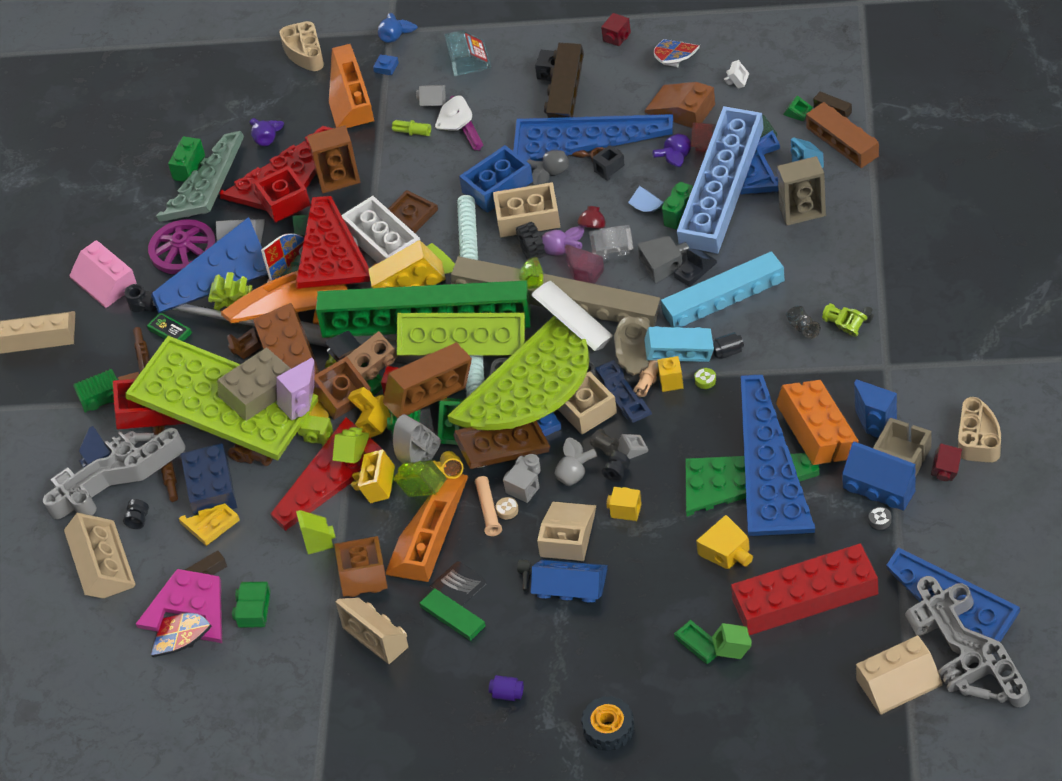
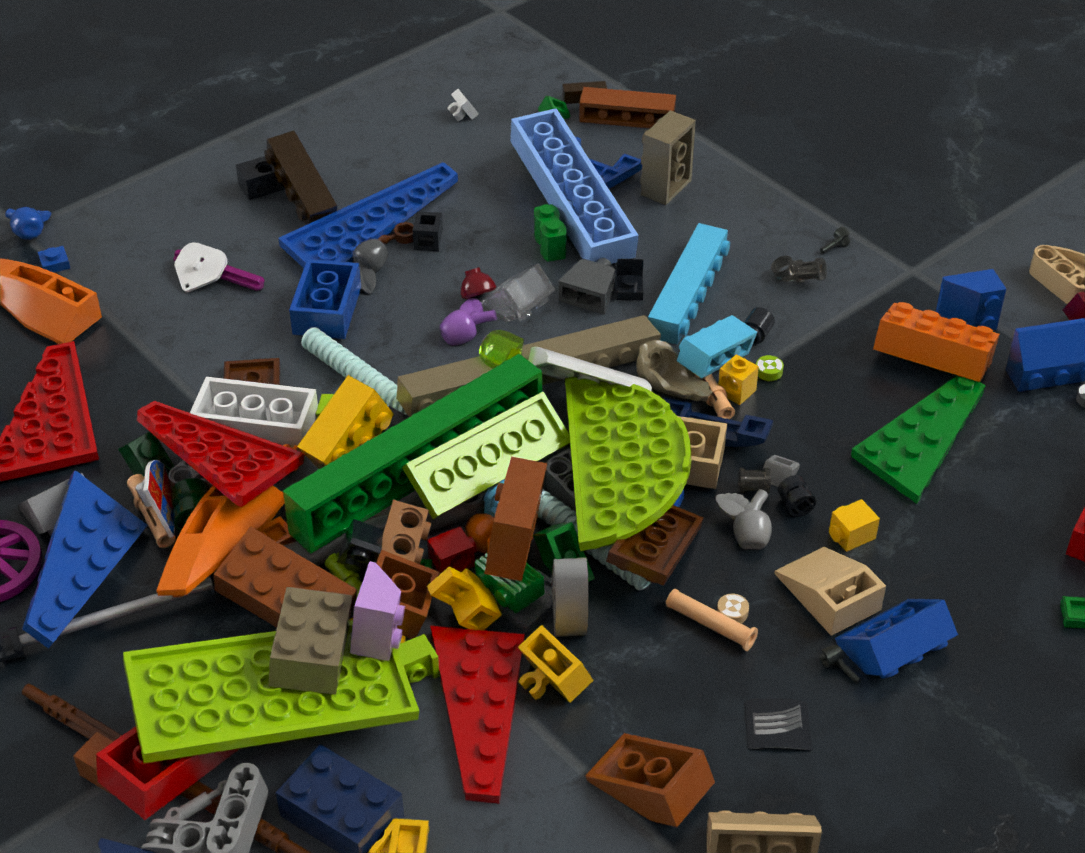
camera: 50 degrees left, 5 degrees down
green brick [73,369,117,412] -> none
tile [147,313,192,341] -> none
lime gear [208,272,252,311] -> none
reddish brown bracket [227,328,262,359] -> none
reddish brown connector [228,444,273,466] -> none
red brick [254,166,311,222] -> none
lime slope [296,510,336,555] -> none
dark orange brick [307,125,360,193] -> none
lime slope [333,427,369,463] -> none
orange wedge [386,472,468,582] -> none
lime axle [392,120,431,136] -> none
clear neon green brick [393,460,447,497] -> none
light grey brick [416,85,446,106] -> none
green tile [420,588,486,641] -> none
piece [429,451,464,479] -> none
clear light blue slope [444,30,491,76] -> none
dark purple brick [489,675,524,701] -> none
tan brick [493,182,560,238] -> none
light grey brick [503,454,541,503] -> none
black tyre [516,222,546,261] -> none
clear pink slope [564,244,604,284] -> none
dark red brick [601,13,631,46] -> none
light blue brick [628,186,664,212] -> none
dark orange slope [645,82,715,130] -> none
dark purple piece [652,134,692,167] -> none
shield [654,39,700,67] -> none
clear red brick [691,123,716,152] -> none
yellow torso [696,515,753,569] -> none
blue wing [741,375,815,536] -> none
dark azure slope [791,137,824,168] -> none
lime connector [822,303,867,337] -> none
dark tan piece [873,418,932,477] -> none

